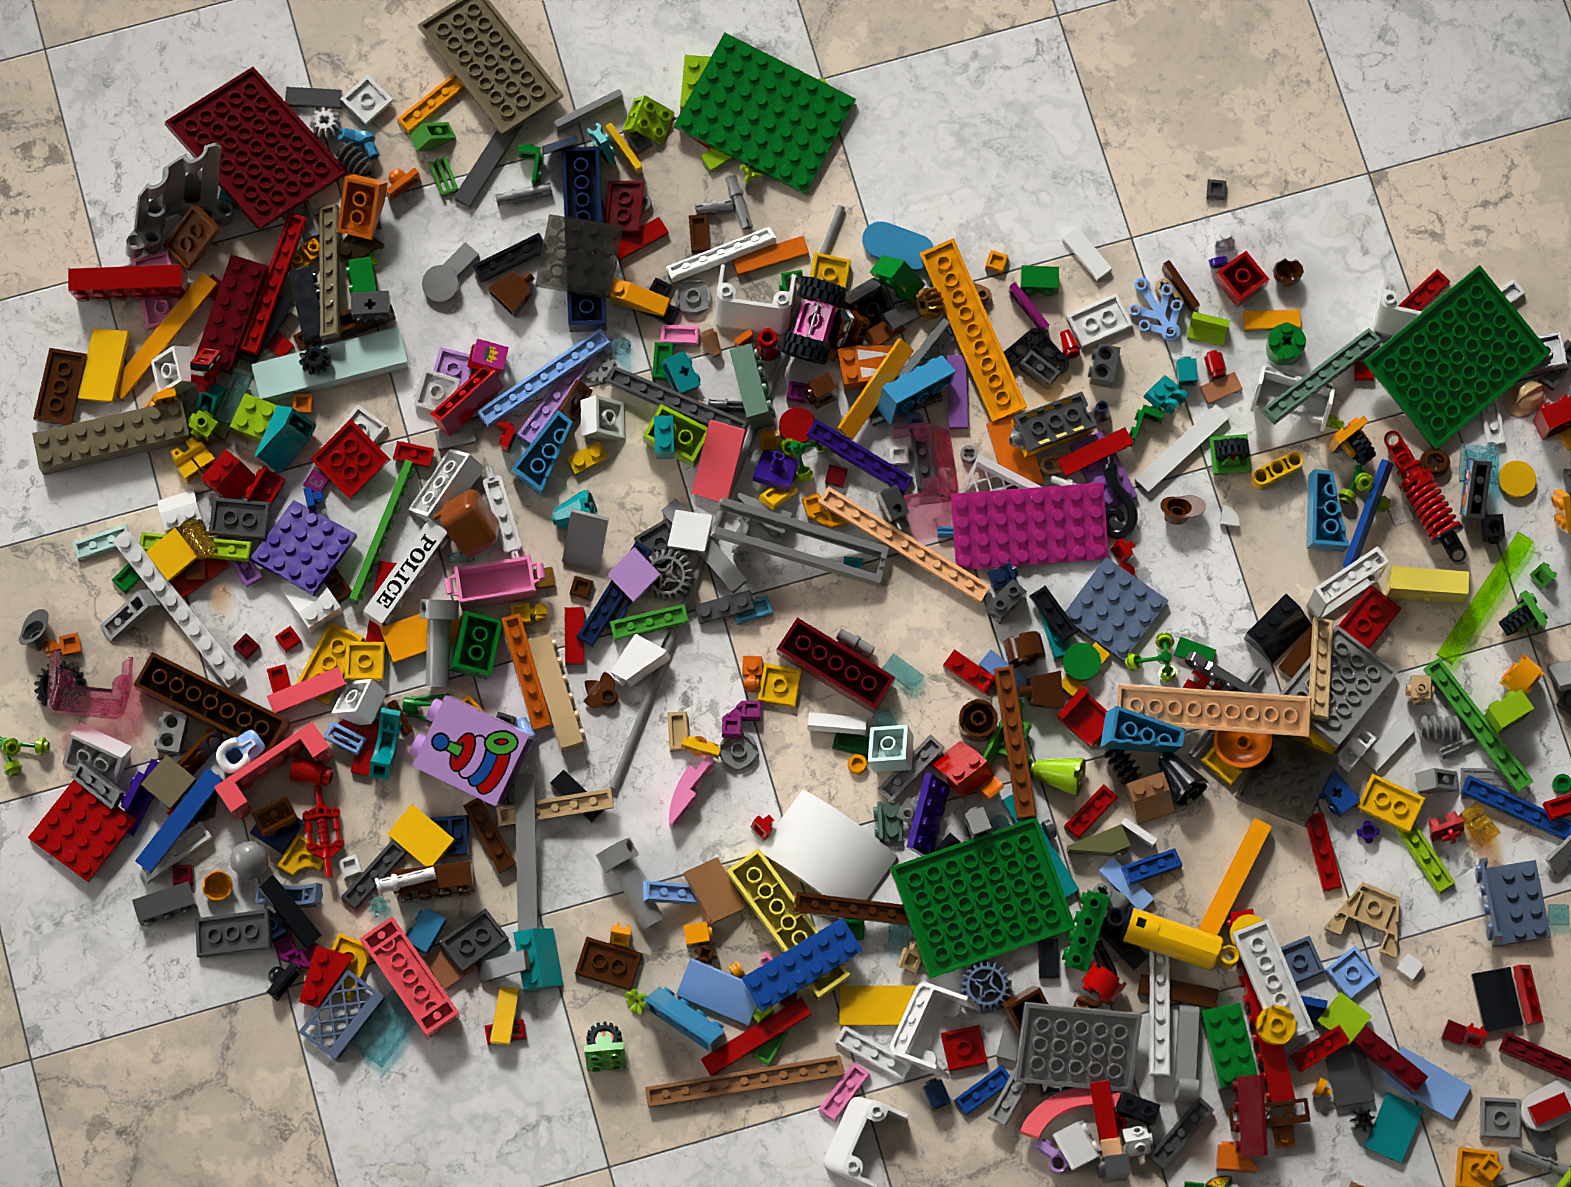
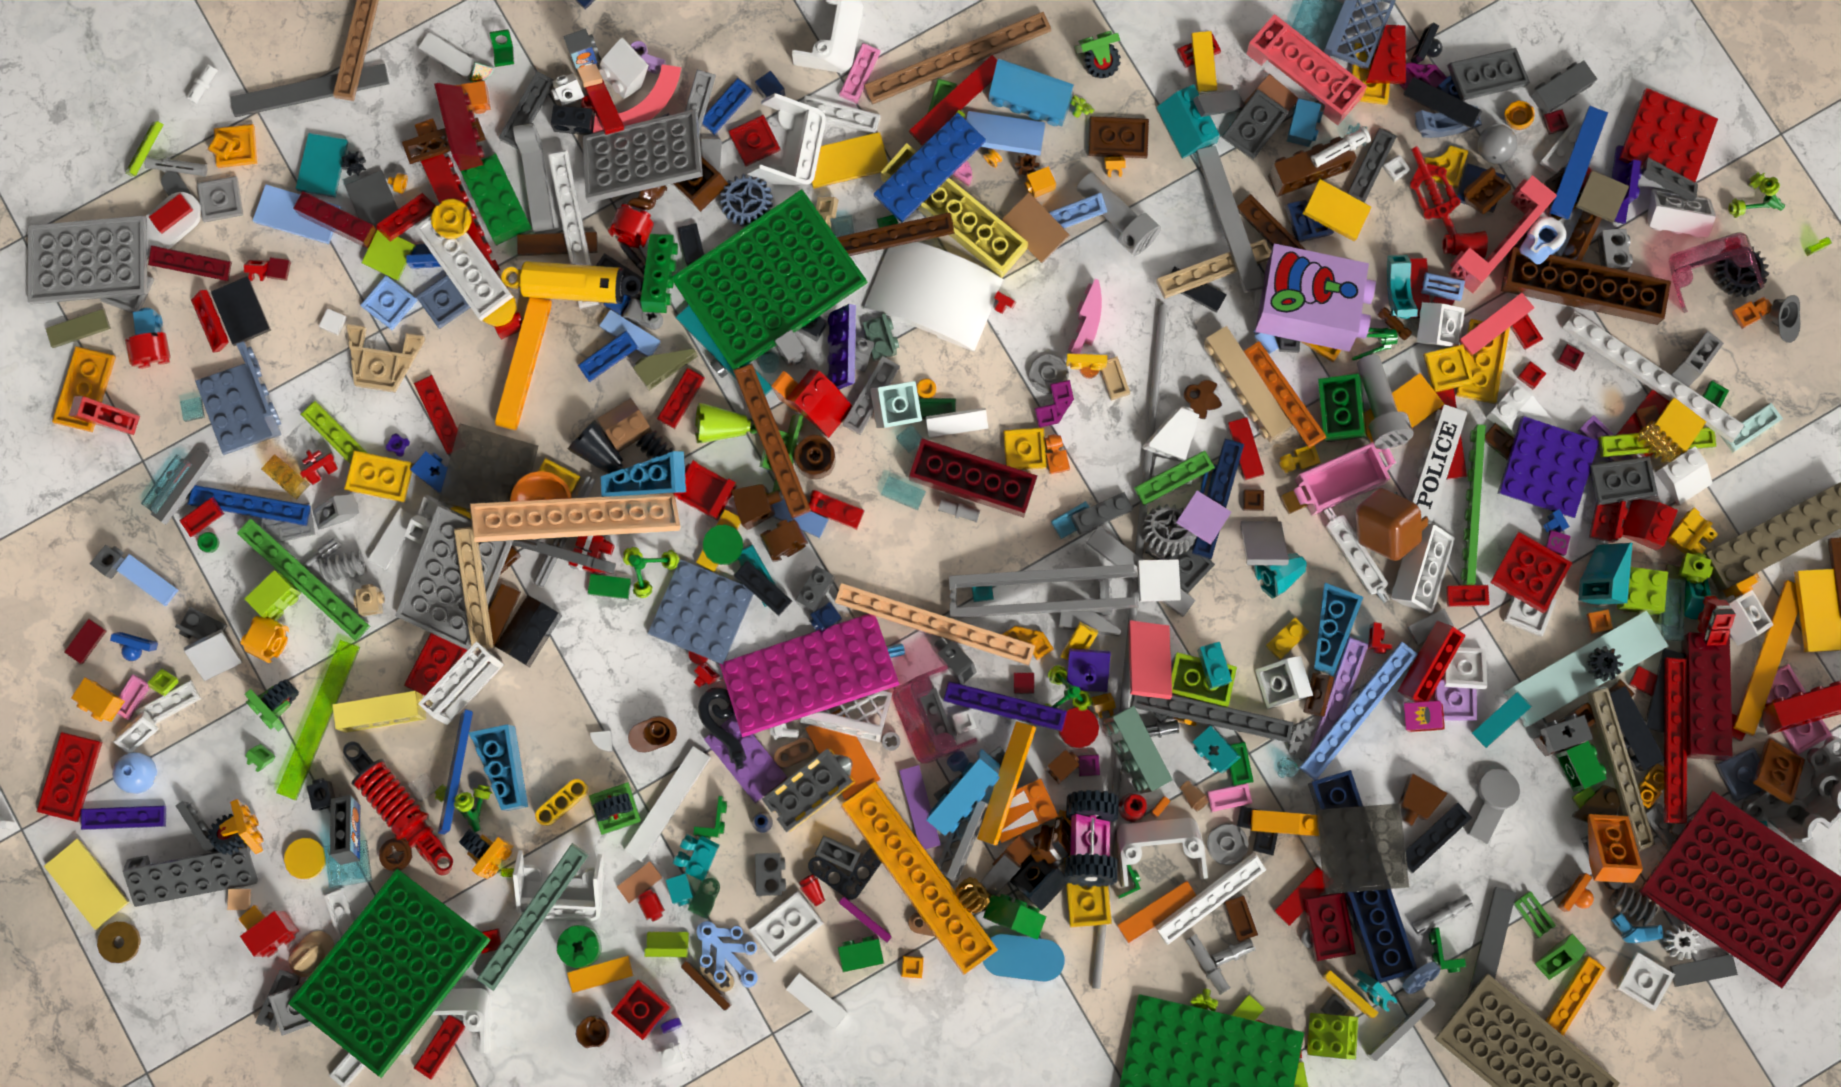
camera: 165 degrees right, 5 degrees up
red tile [1057,427,1134,477] -> none
white tile [1121,818,1157,849] -> none
none -> clear green piece [688,878,720,919]
none -> teal tile [1472,691,1532,748]
none -> sand blue tile [1715,748,1762,802]

